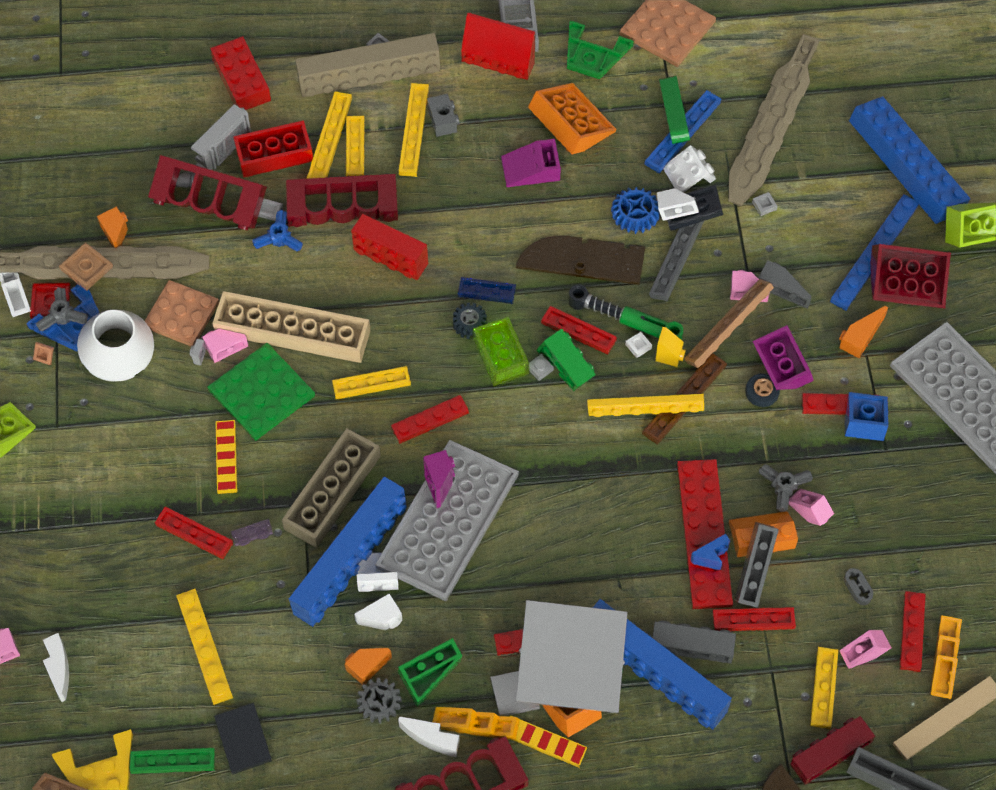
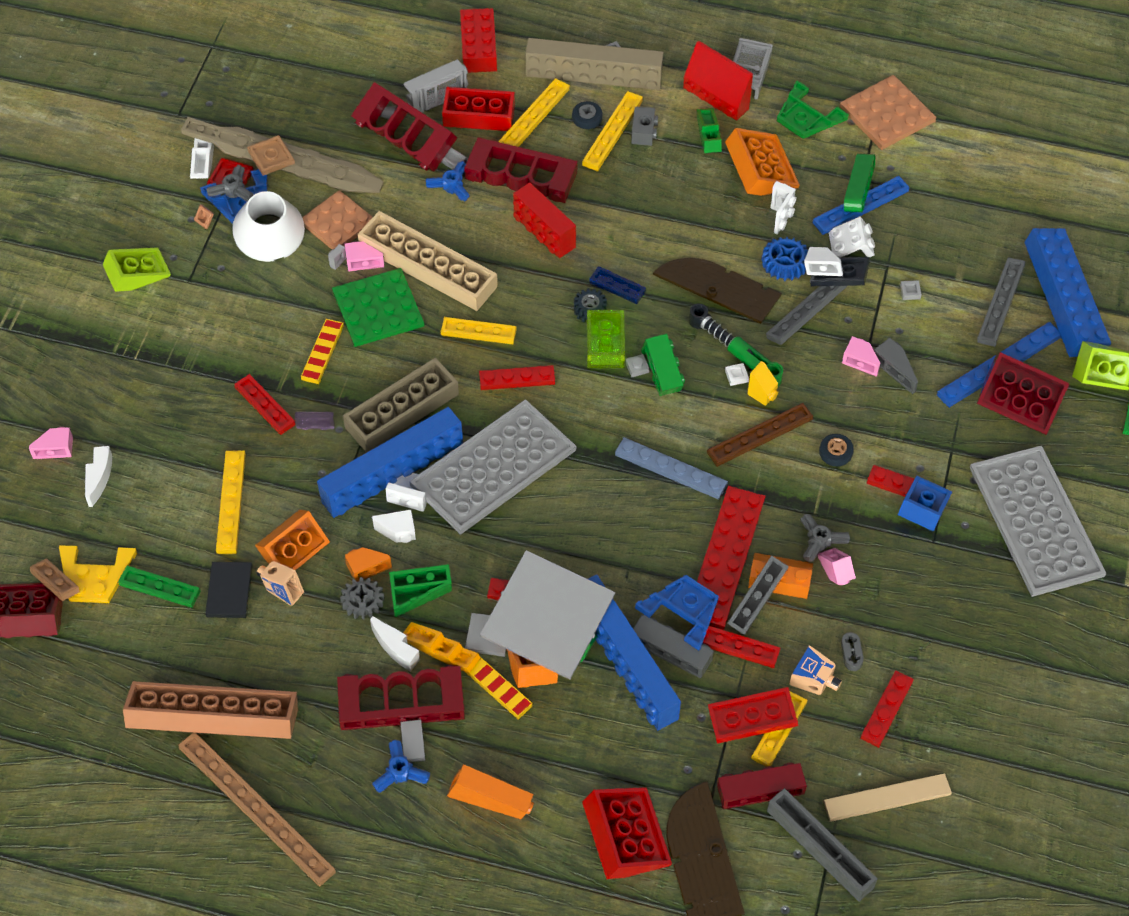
camera: 20 degrees right, 5 degrees down
orange slope [97,207,128,248] -> none
yellow tile [346,116,365,176] -> none
magenta slope [423,450,455,508] -> none
magenta slope [501,139,561,187] -> none
red plate [541,306,617,355] -> none
yellow plate [587,394,704,417] -> none
medium nougat plate [684,279,774,368] -> none
blue slope [691,534,730,570] -> none
dark tan plate [728,34,820,206] -> none
magenta slope [753,325,814,390] -> none
orange slope [839,306,888,358] -> none
bright pink slope [840,630,891,668] -> none
light orange slope [930,615,962,699] -> none
none -> orange slope [255,510,330,570]
none -> light nougat torso [257,561,304,606]
none -> black wheel [572,101,603,129]
none -> sand blue plate [615,437,728,500]
none -> blue wing [635,575,719,651]
none -> green slope [697,108,722,153]
none -> red plate [708,687,798,744]
none -> white bracket [771,181,797,234]
none -> torso [789,646,842,695]
none -> dark grey plate [977,257,1026,347]

